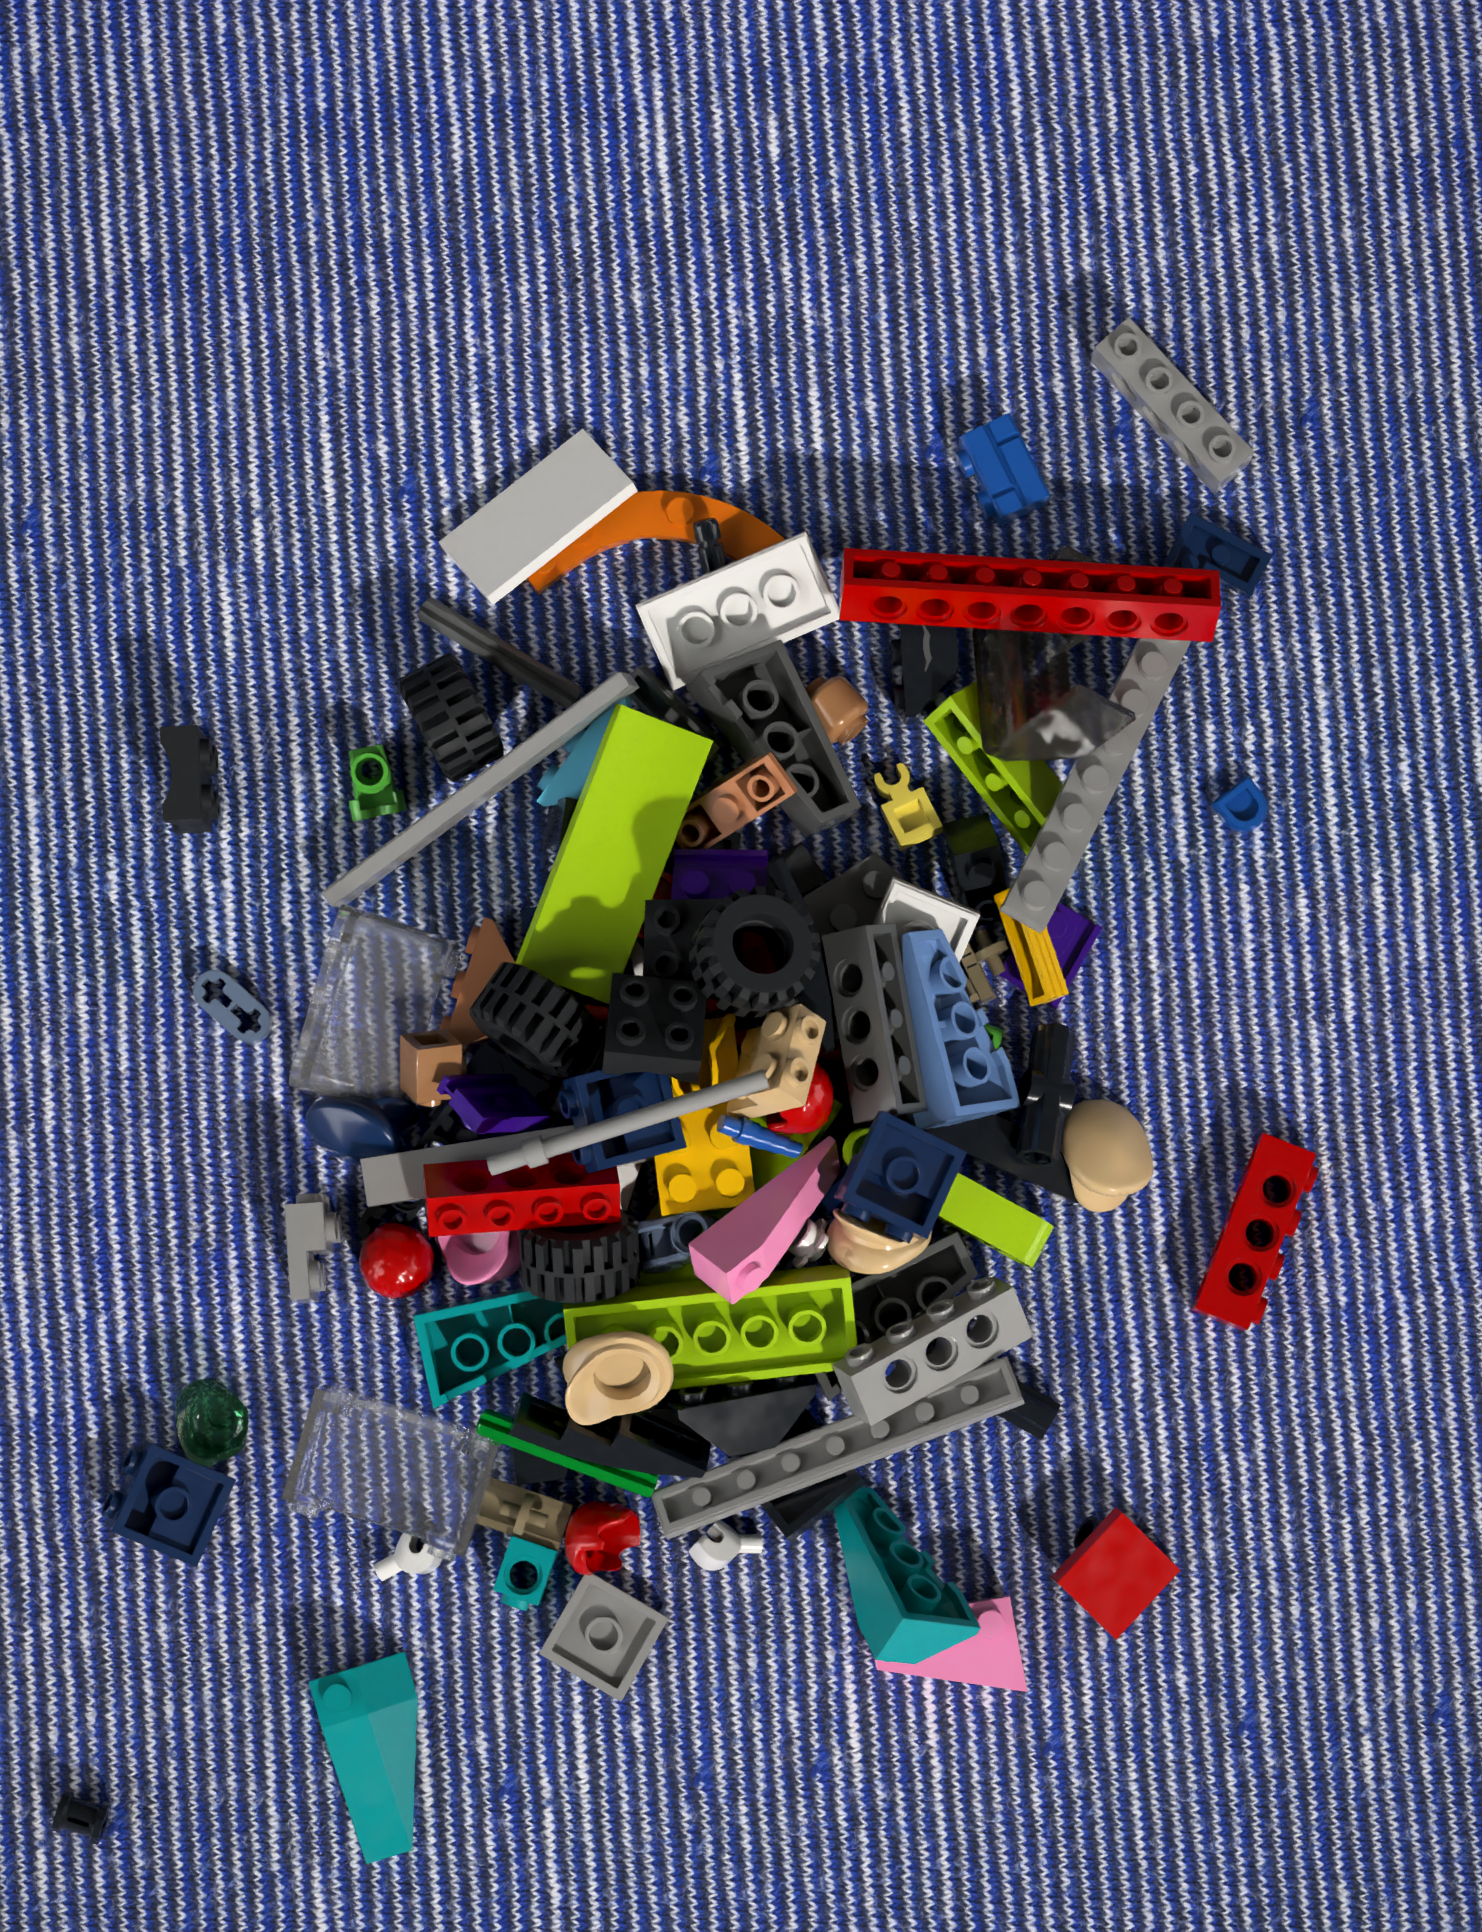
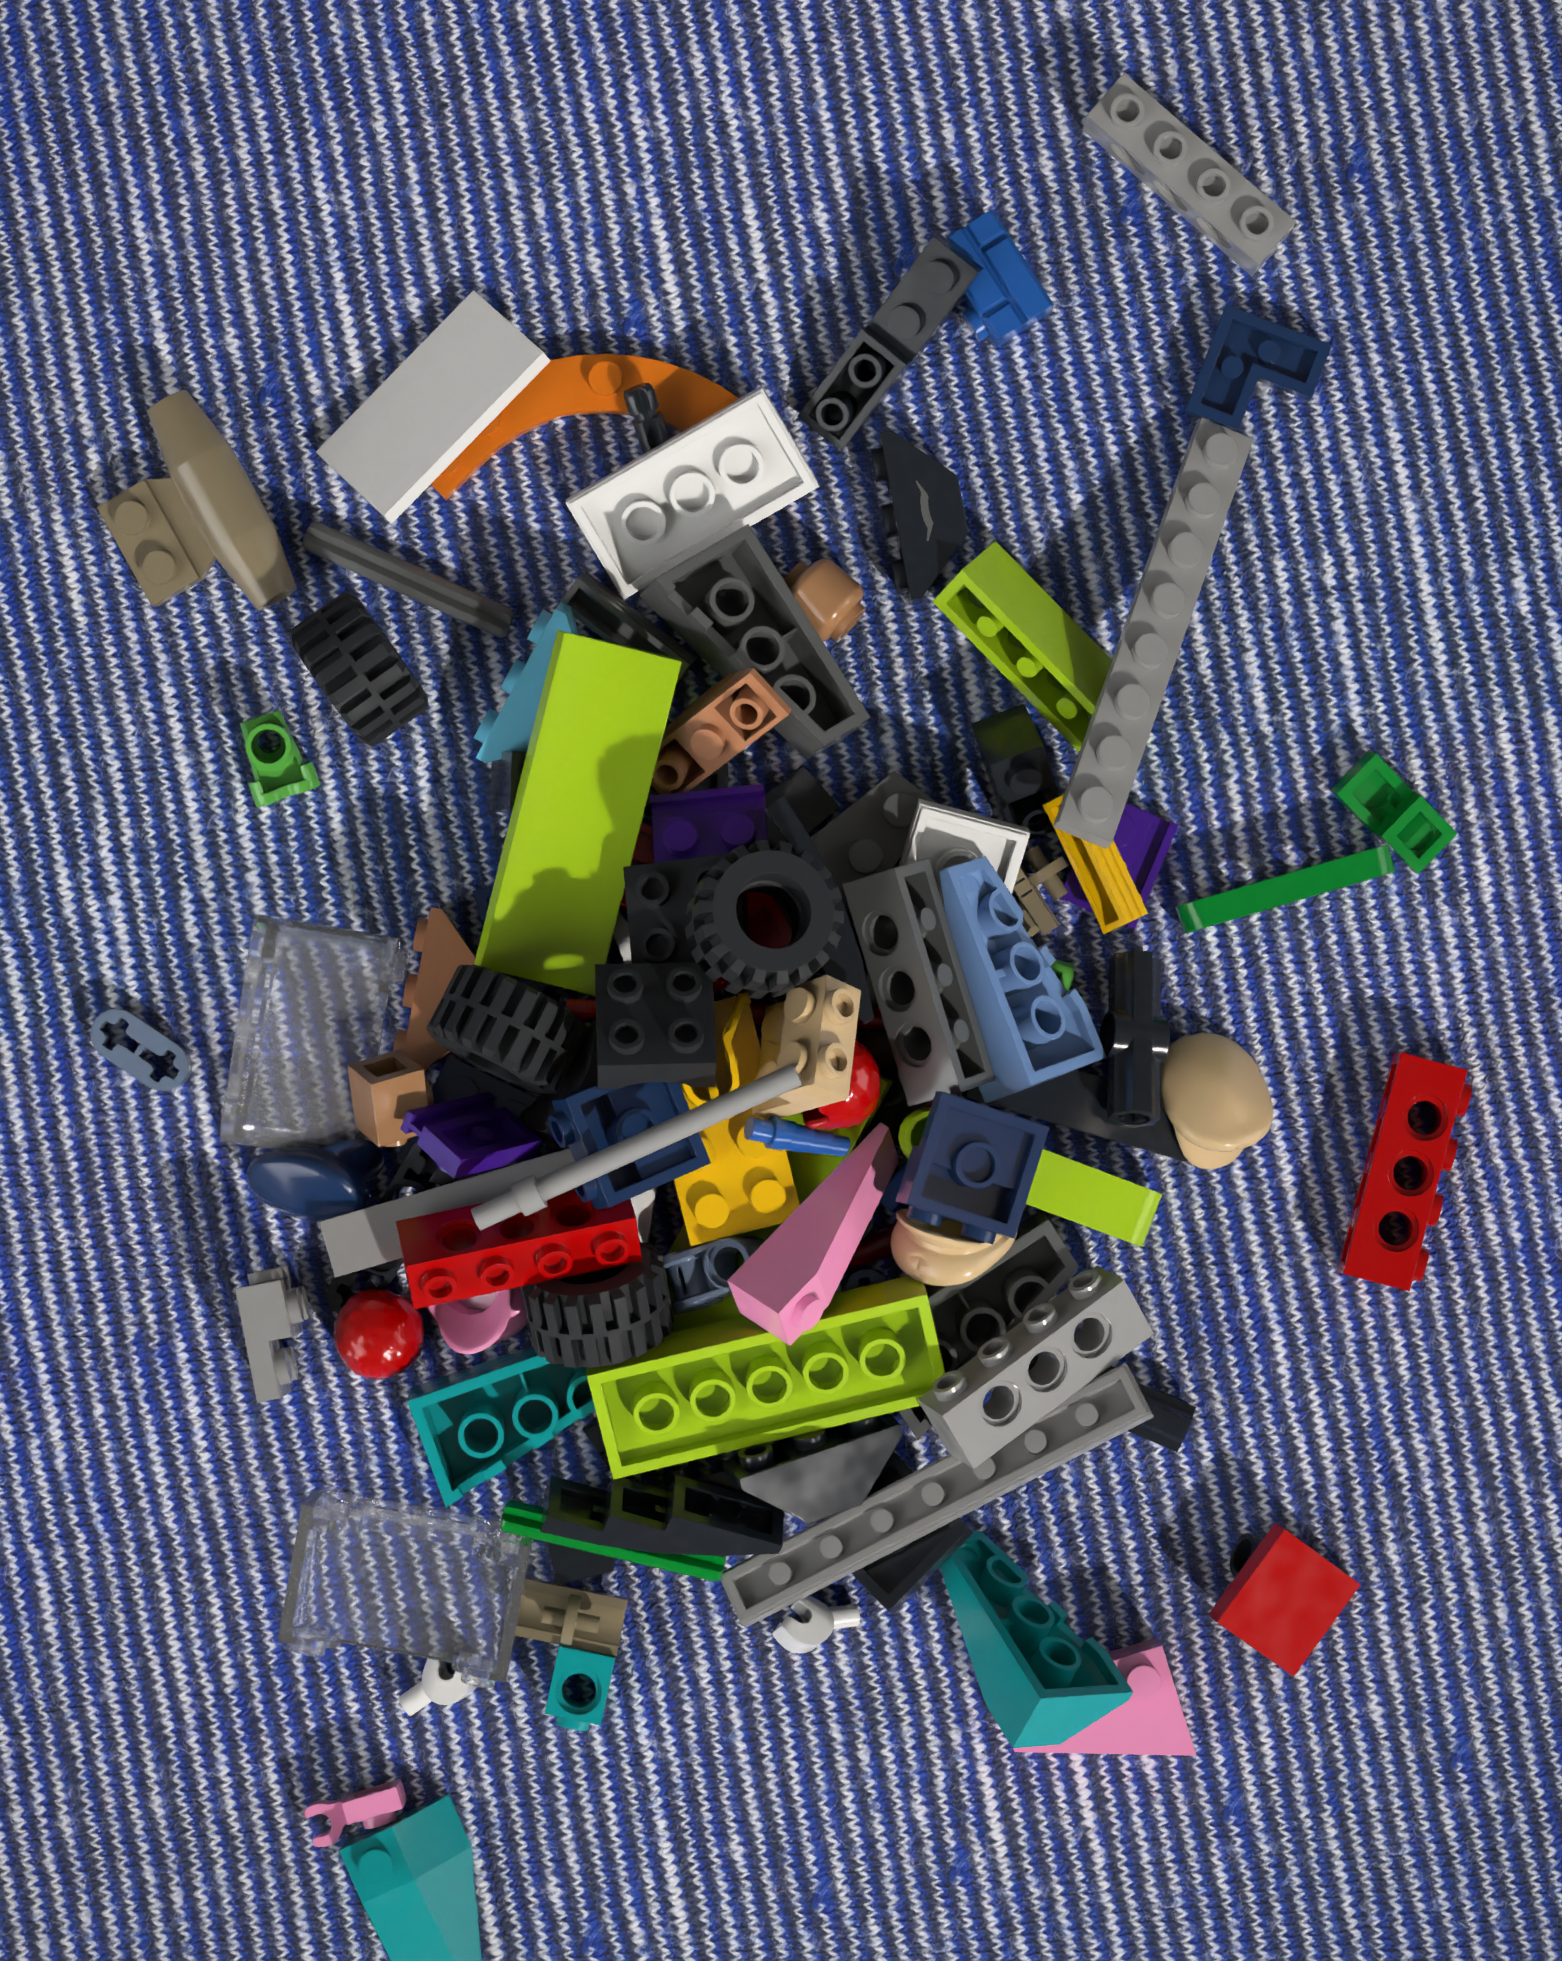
camera: 10 degrees left, 5 degrees up
dark blue plate [102,1439,236,1567] -> none
black brick [160,725,220,834] -> none
clear green hair [174,1378,249,1466] -> none
light grey tile [322,671,640,907] -> none
light grey plate [539,1573,669,1702] -> none
tan piece [562,1331,674,1425] -> none
red hair [565,1501,641,1576] -> none
white plate [787,1219,829,1268] -> none
red brick [839,548,1221,642] -> none
light yellow plate [874,763,943,851] -> none
clear smoke windscreen [972,544,1136,762] -> none
blue tile [1210,776,1268,833] -> none
none -> dark tan plate [97,390,297,611]
none -> bright pink plate [304,1778,407,1847]
none -> black slope [797,233,984,452]
none -> green beam [1176,845,1396,934]
none -> green slope [1330,750,1457,874]

